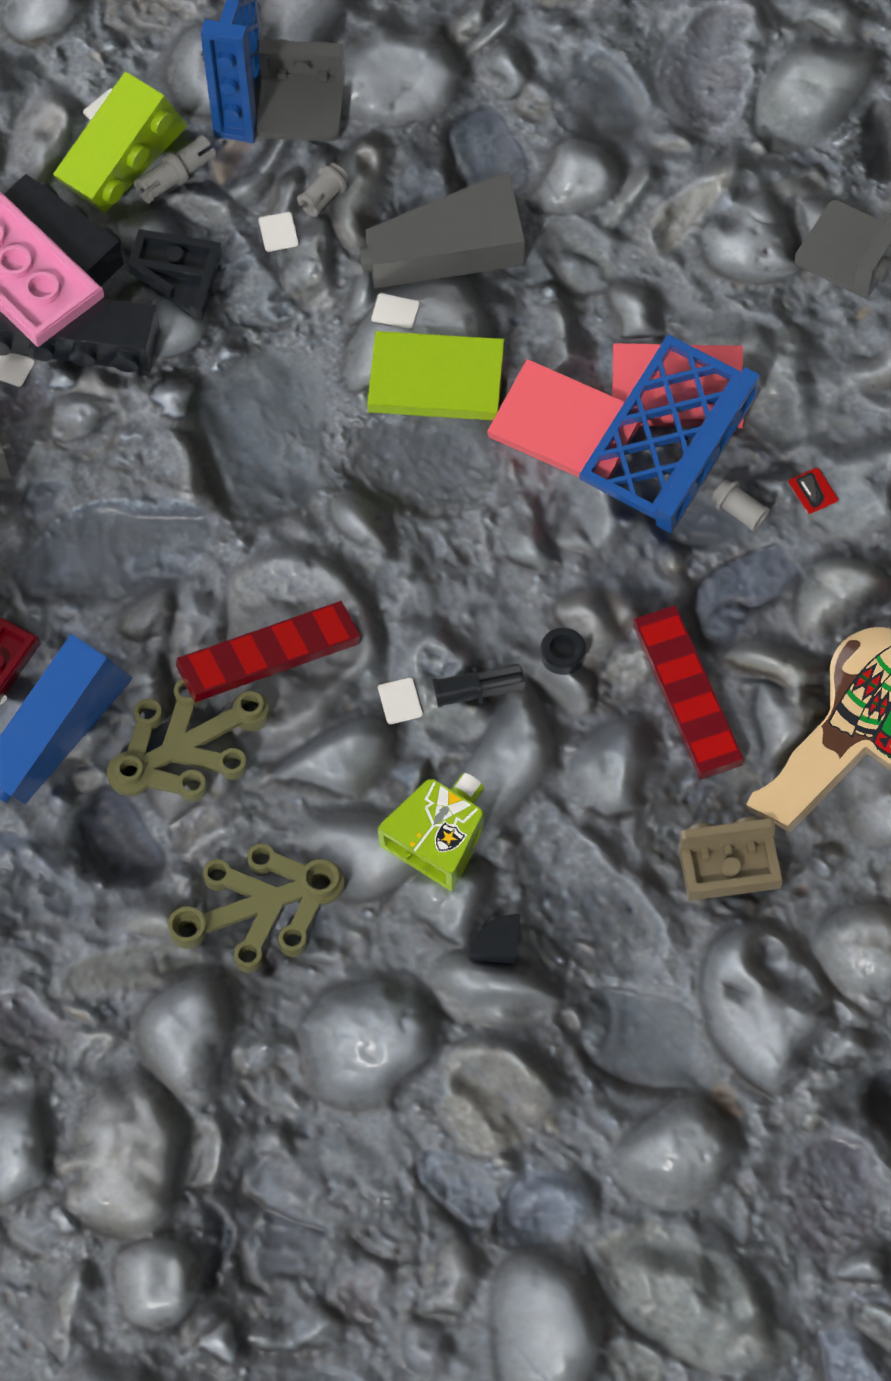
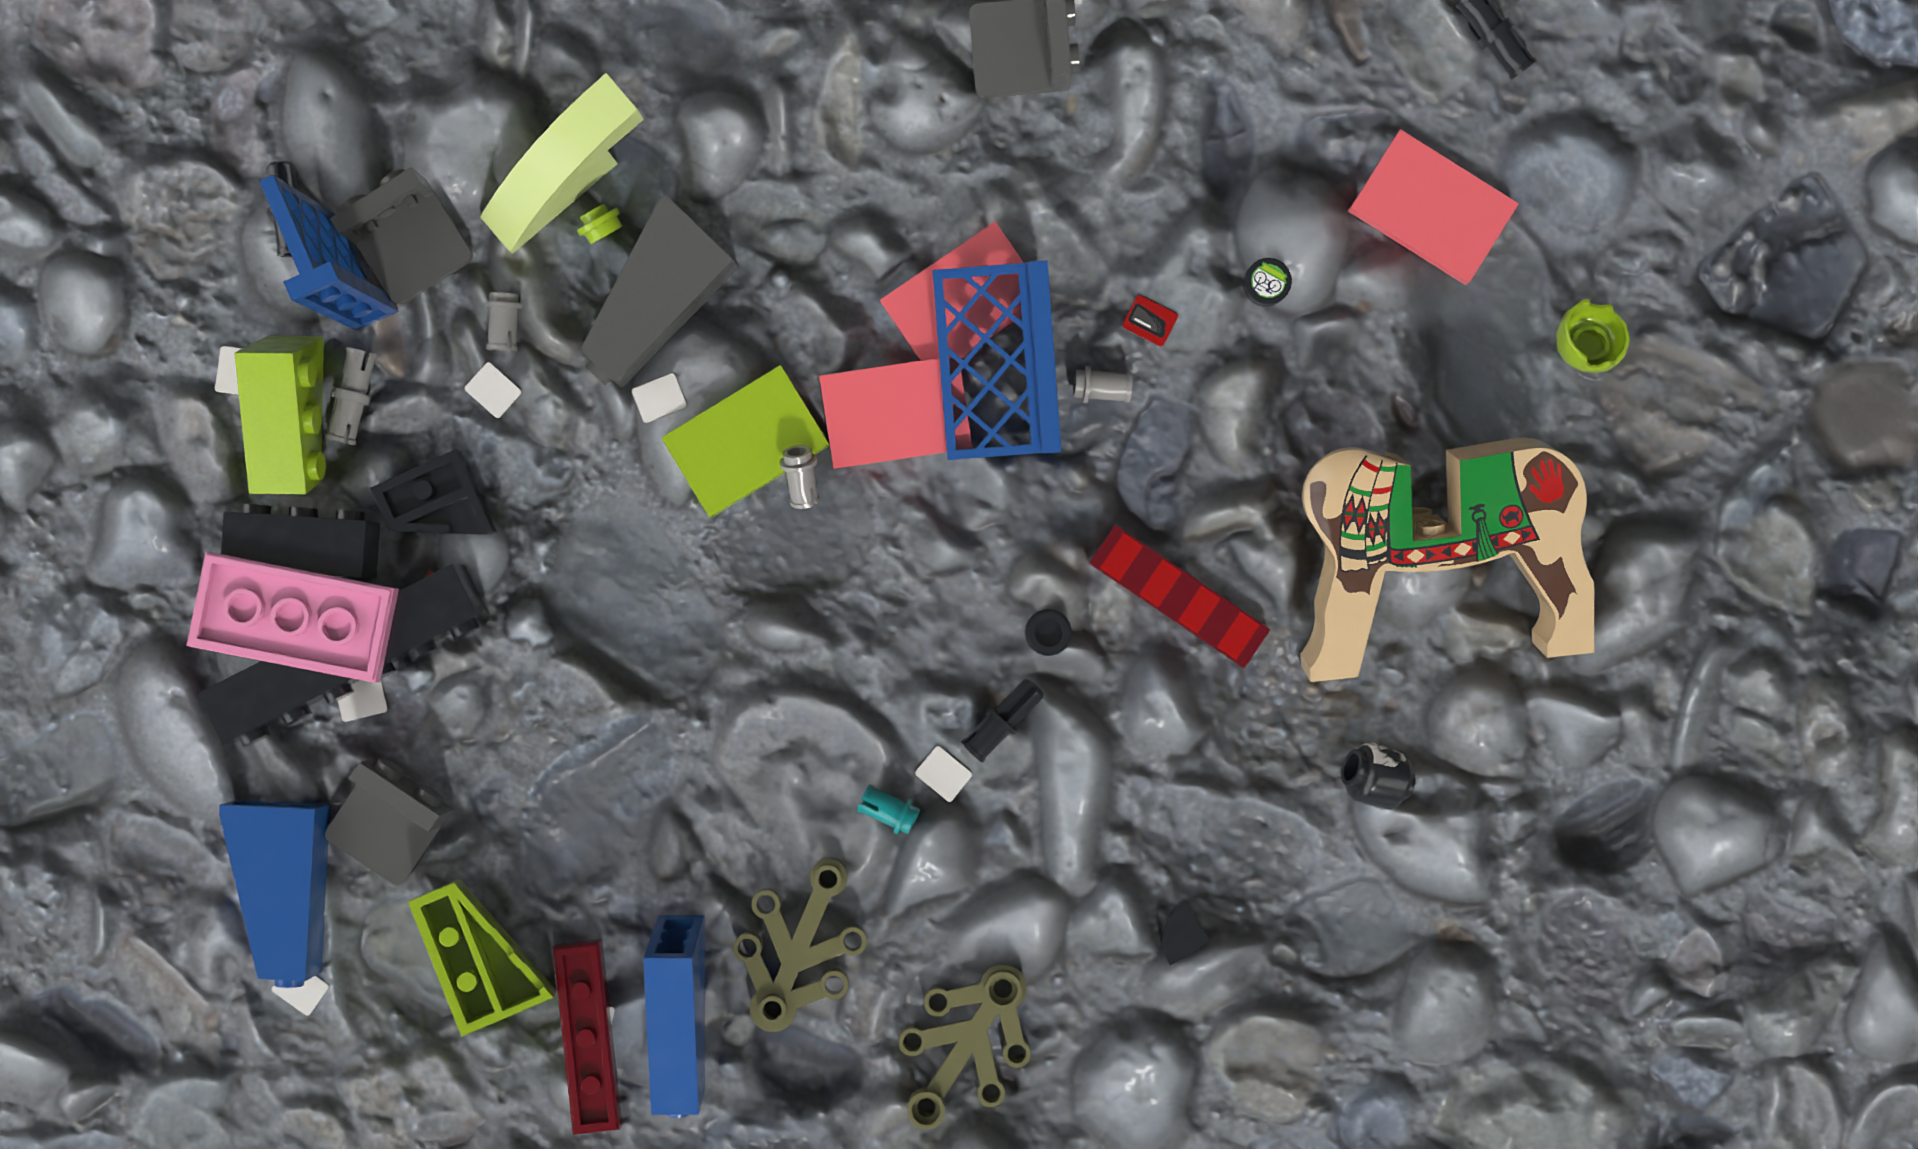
camera: 40 degrees left, 25 degrees up
dark red tile [176,601,361,703] -> none
lime torso [378,773,485,892] -> none
dark tan bracket [679,816,782,901] -> none
none -> yellowish green slope [480,73,644,254]
none -> lime plate [577,204,623,244]
none -> light grey pin [779,445,820,509]
none -> teal pin [857,784,920,835]
none -> black head [1341,743,1416,810]

